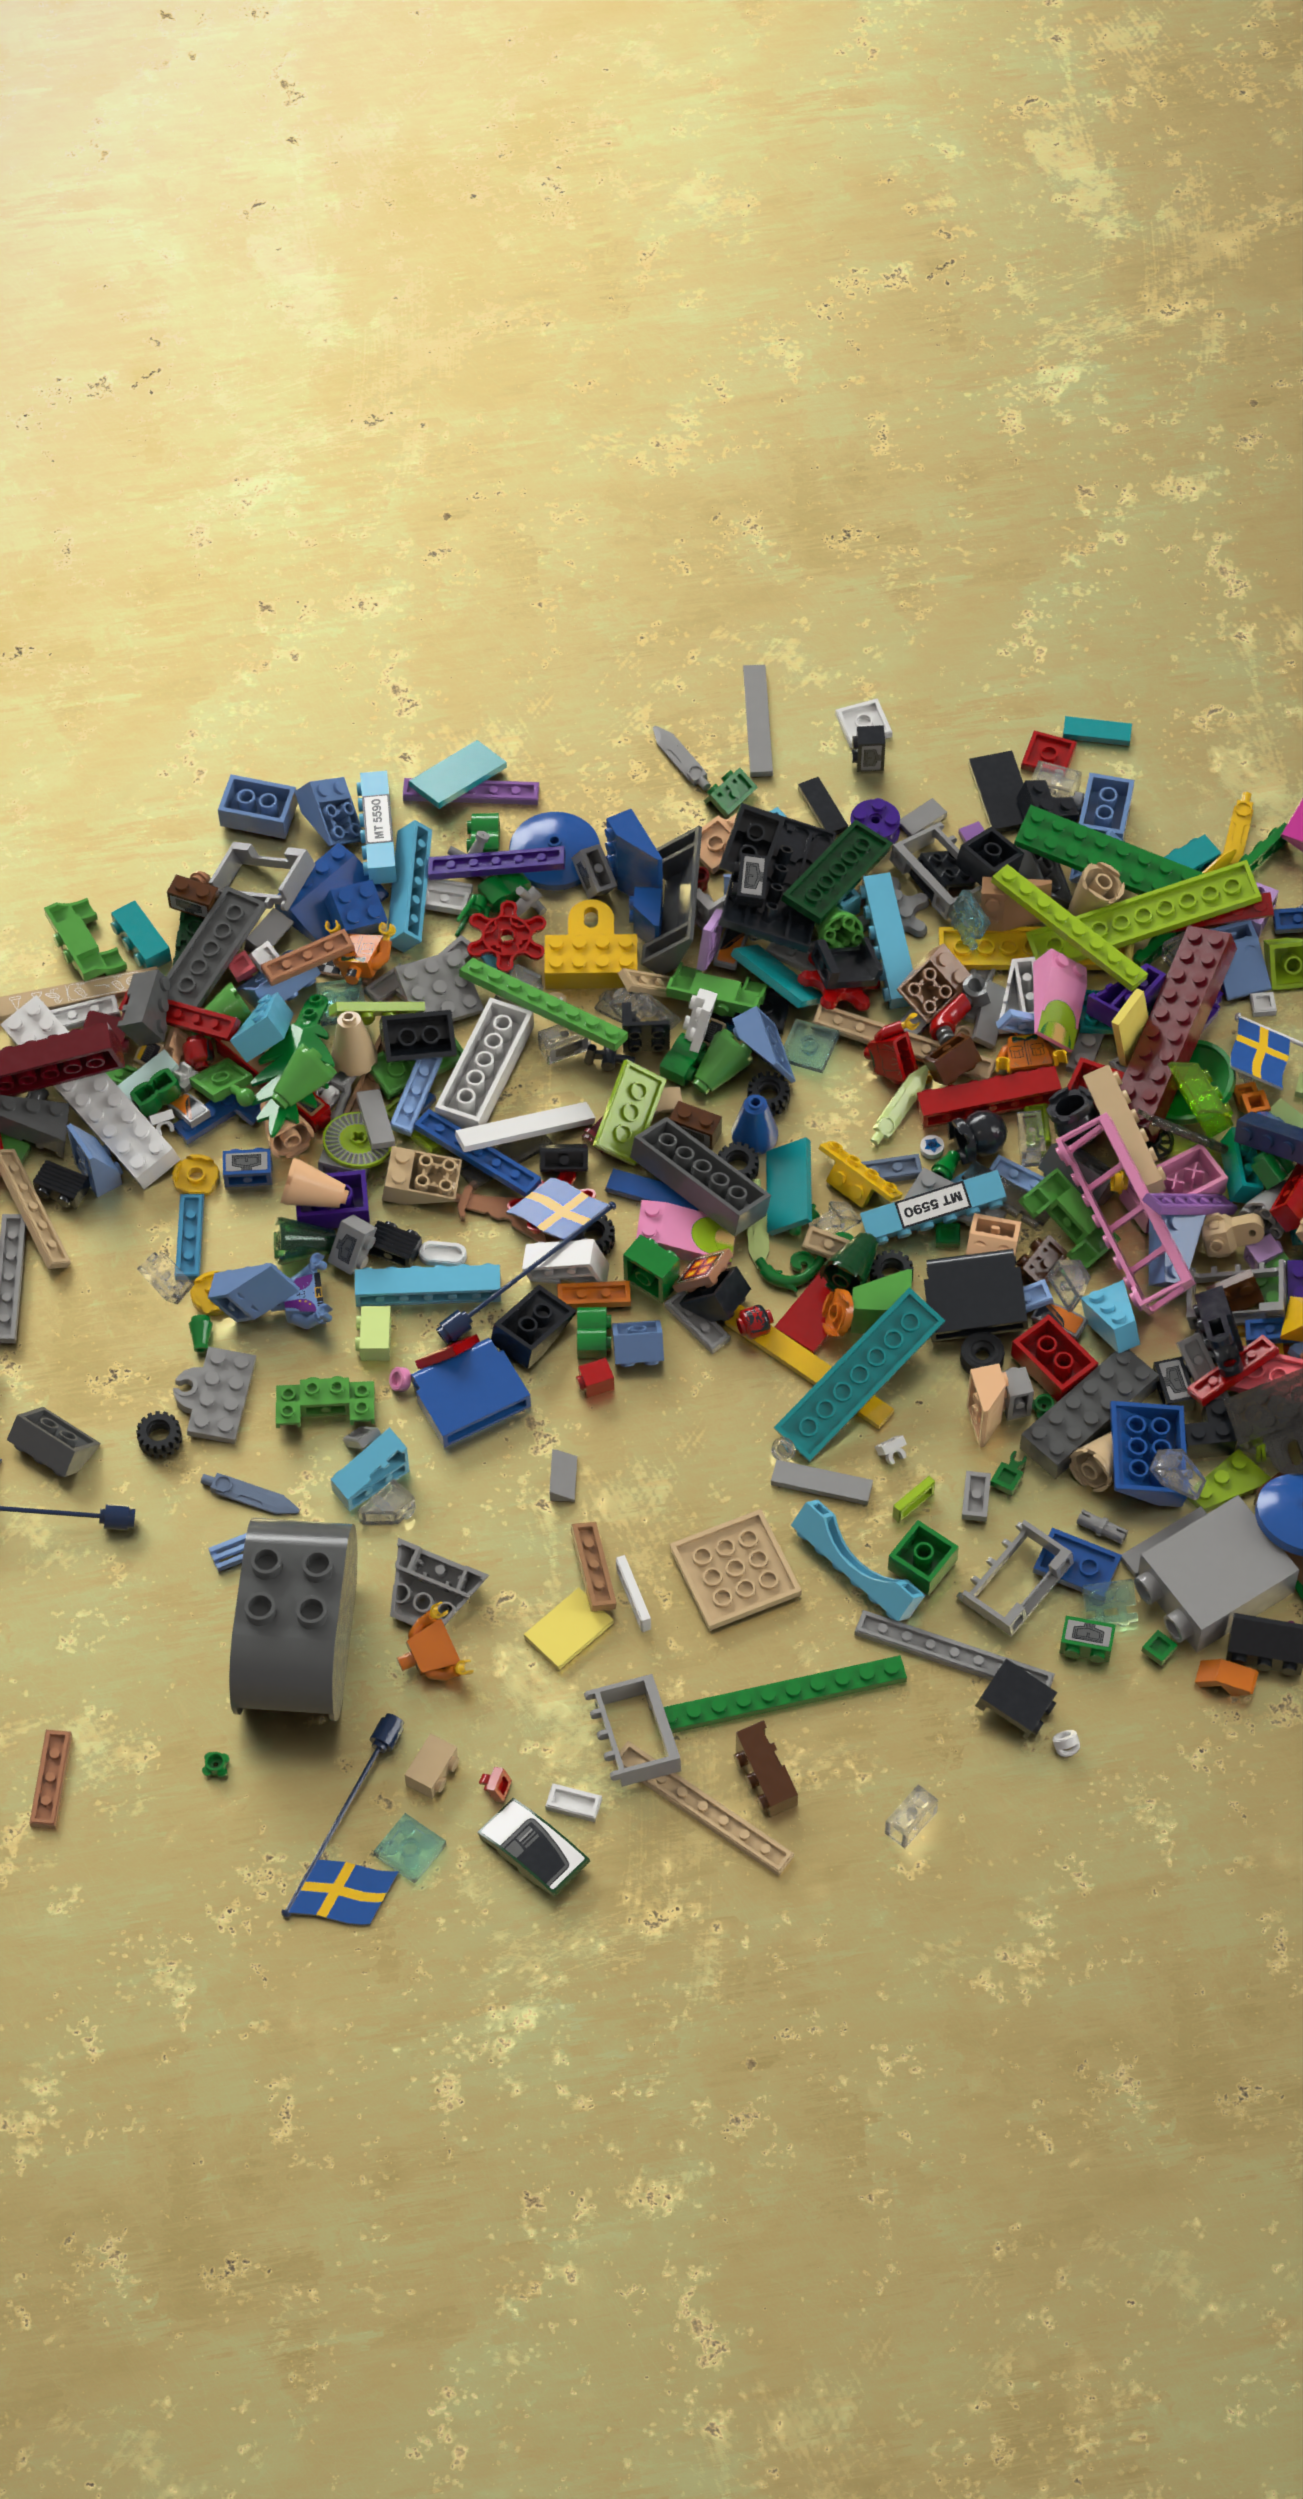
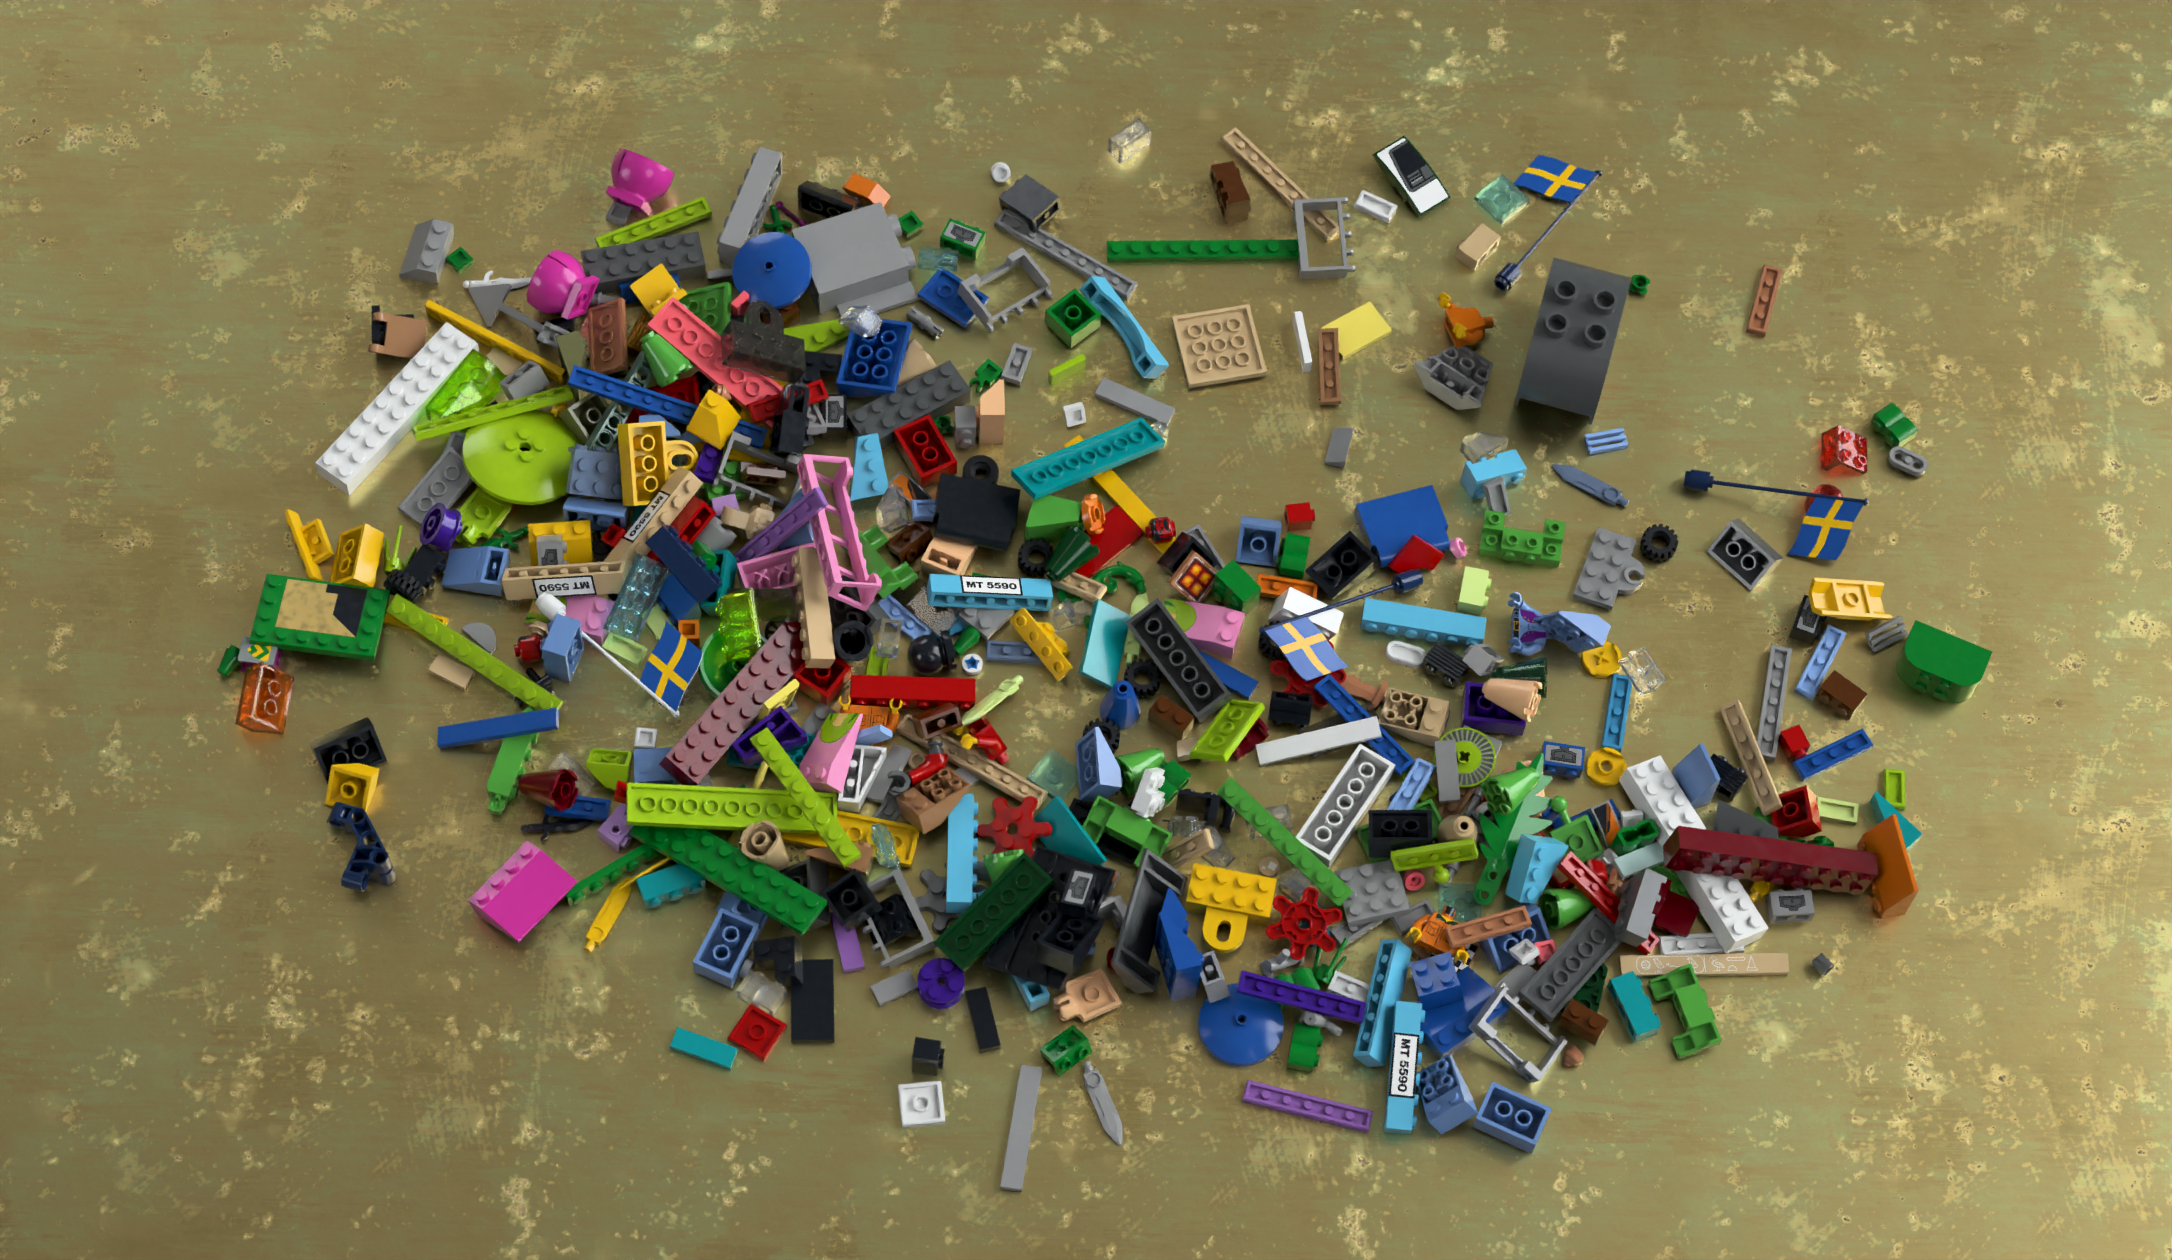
camera: 175 degrees left, 5 degrees up
green cone [189,1315,213,1352] -> none
tile [409,740,507,809] -> none
tile [479,1767,512,1803] -> none
lavender tile [697,909,722,971] -> none
black panel [811,937,883,990] -> none

